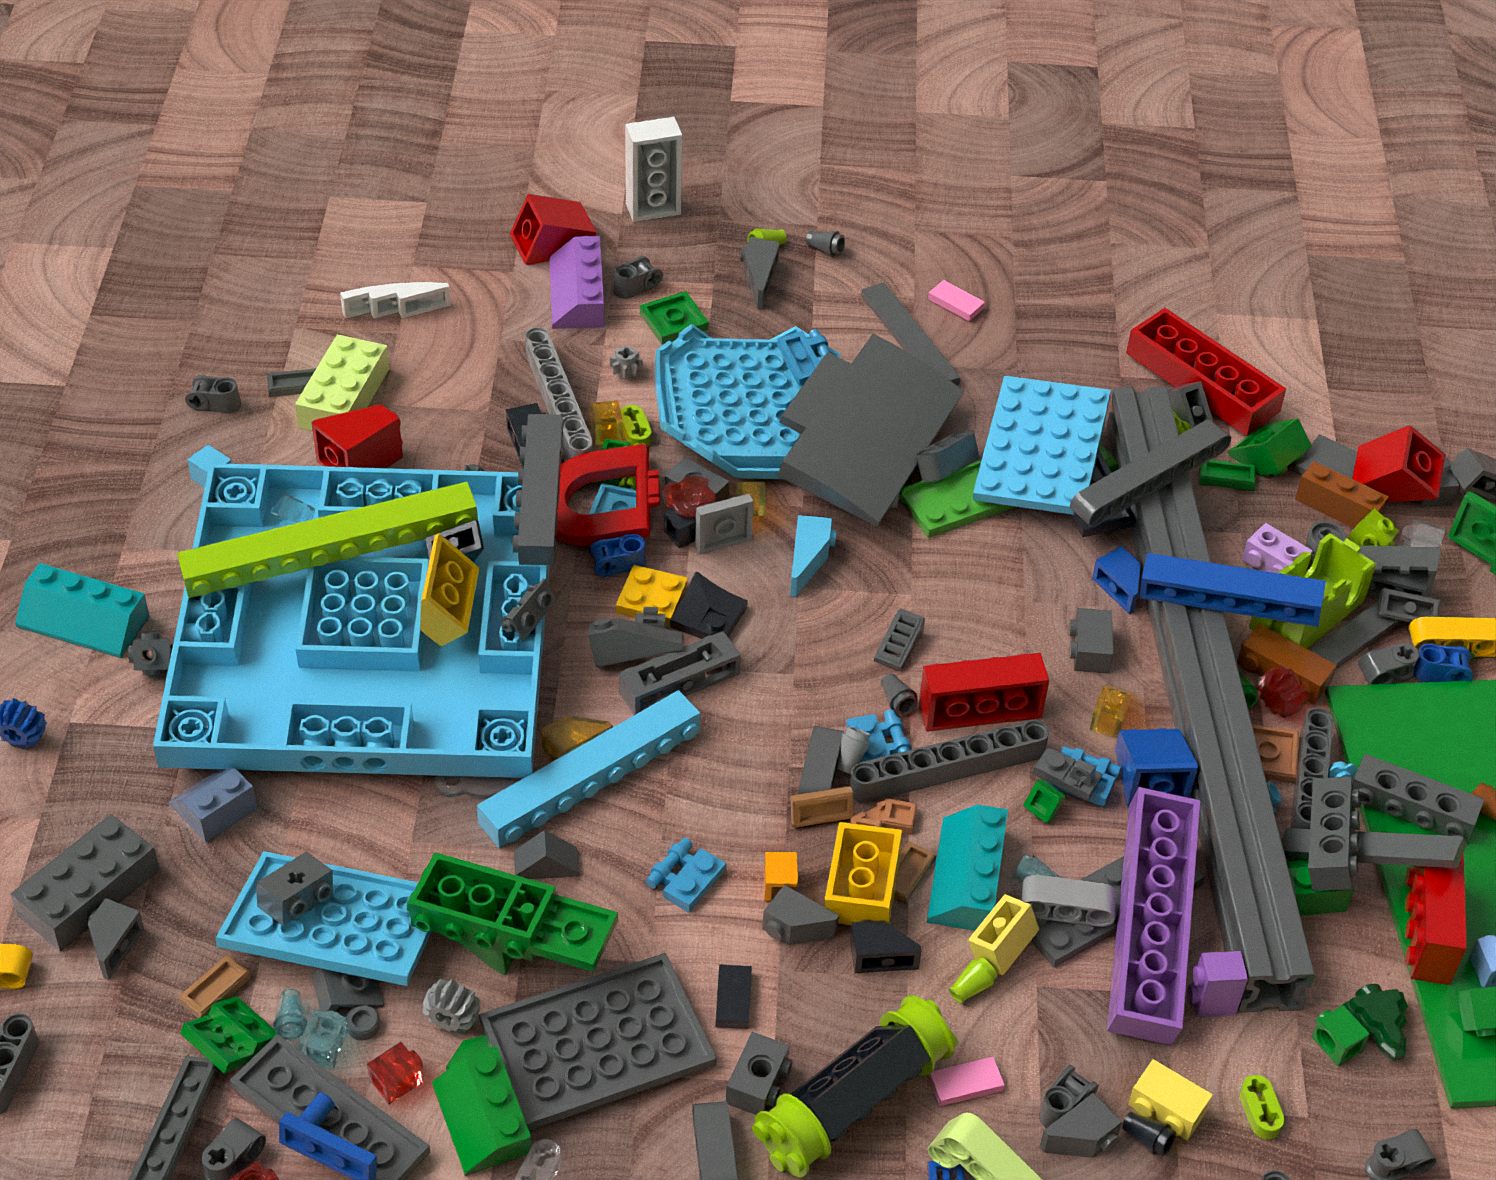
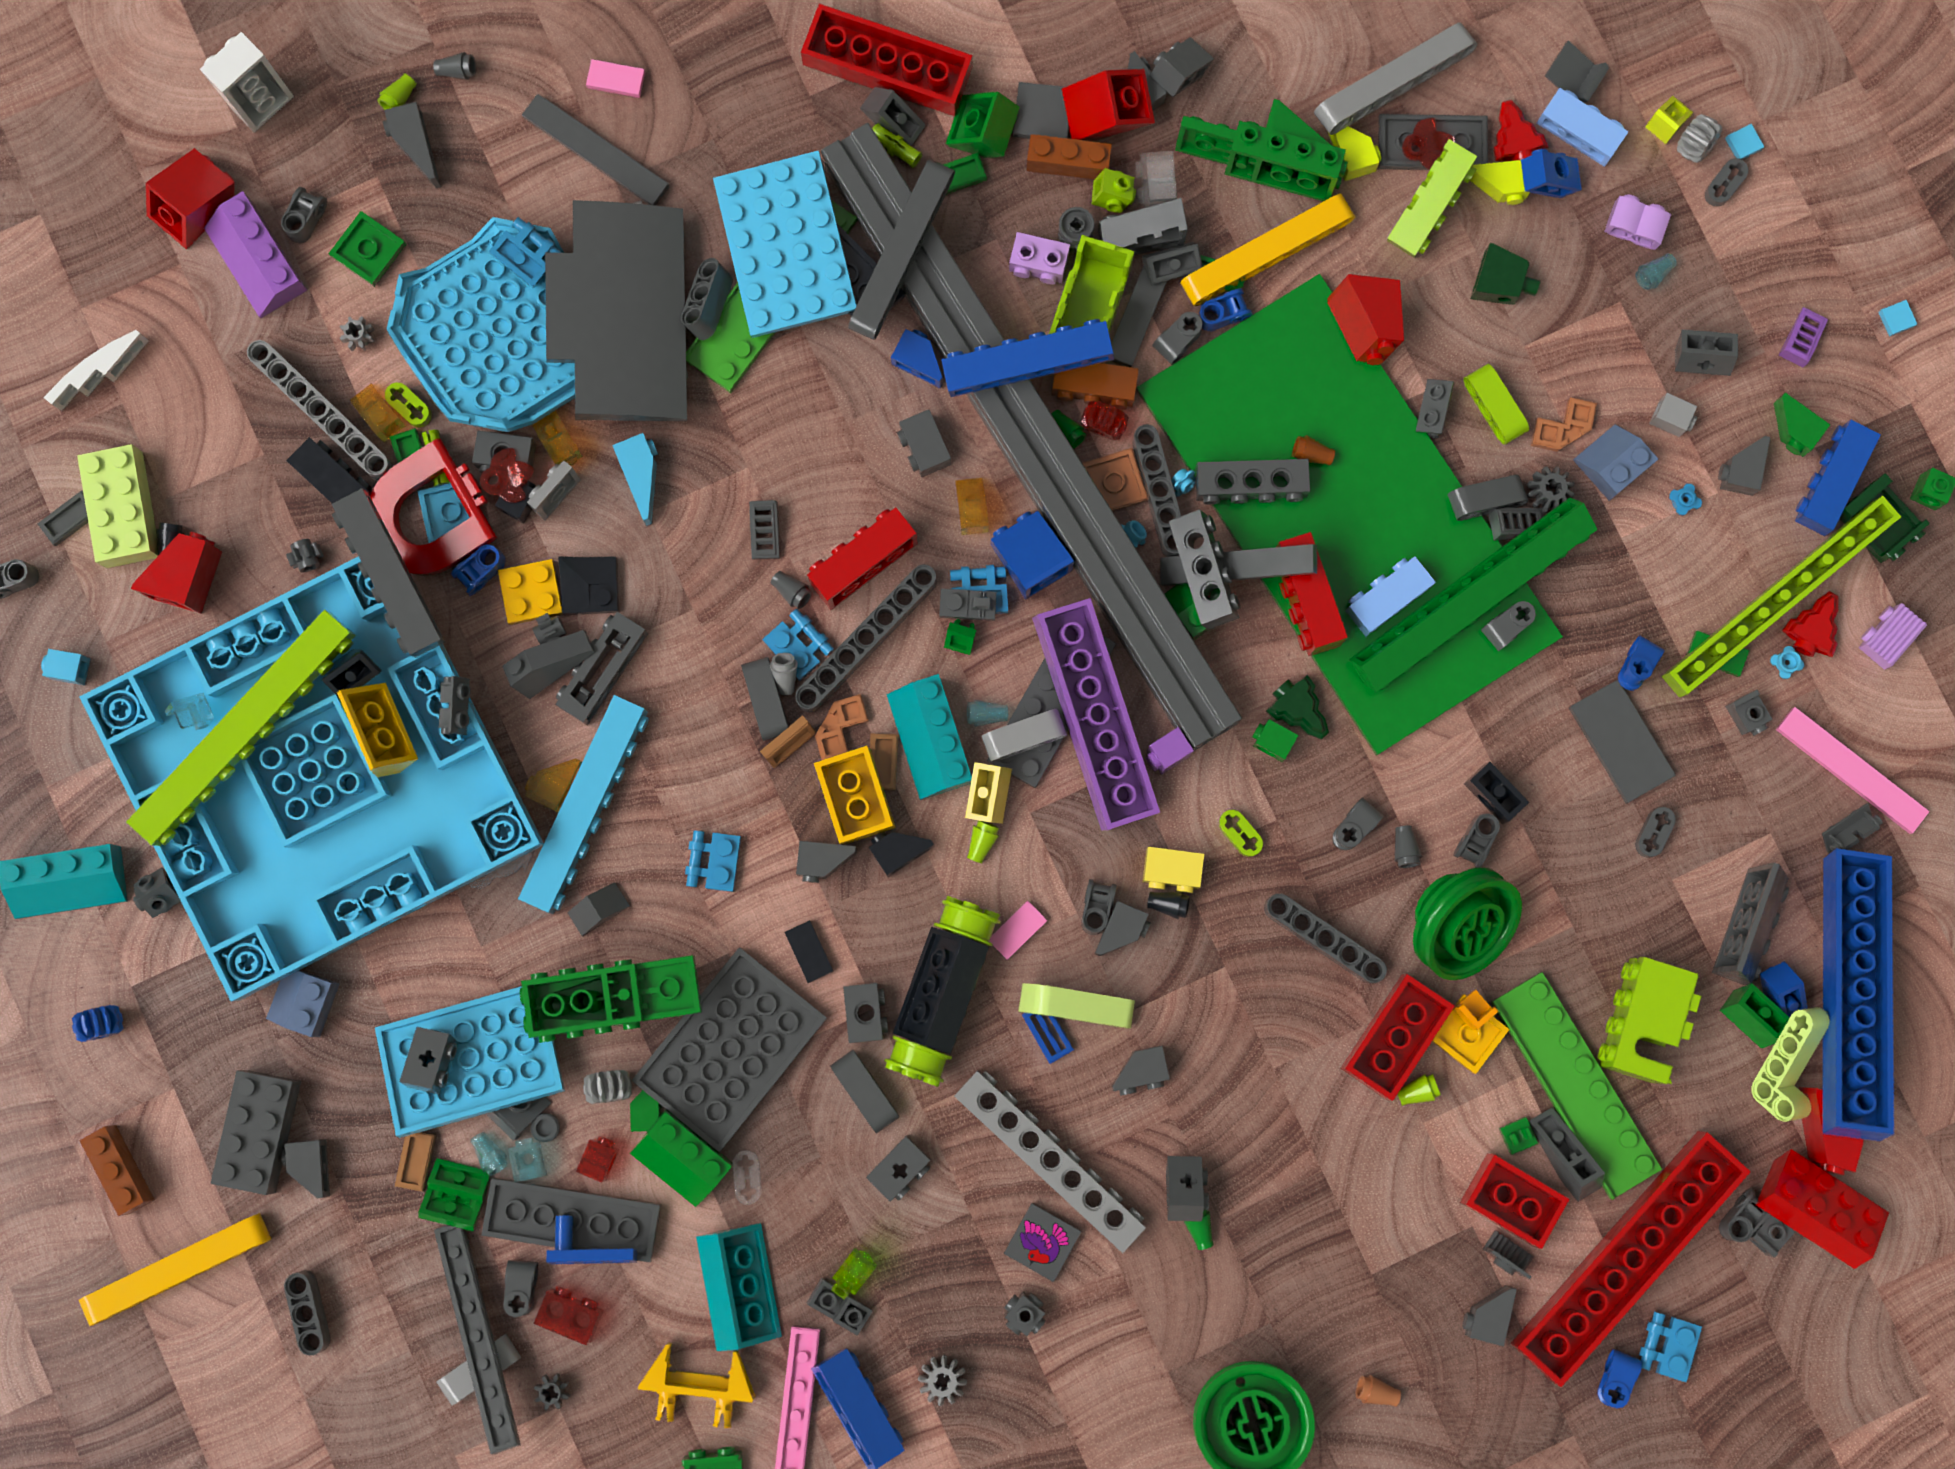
camera: 25 degrees left, 35 degrees up
light orange panel [764,852,798,901] -> none

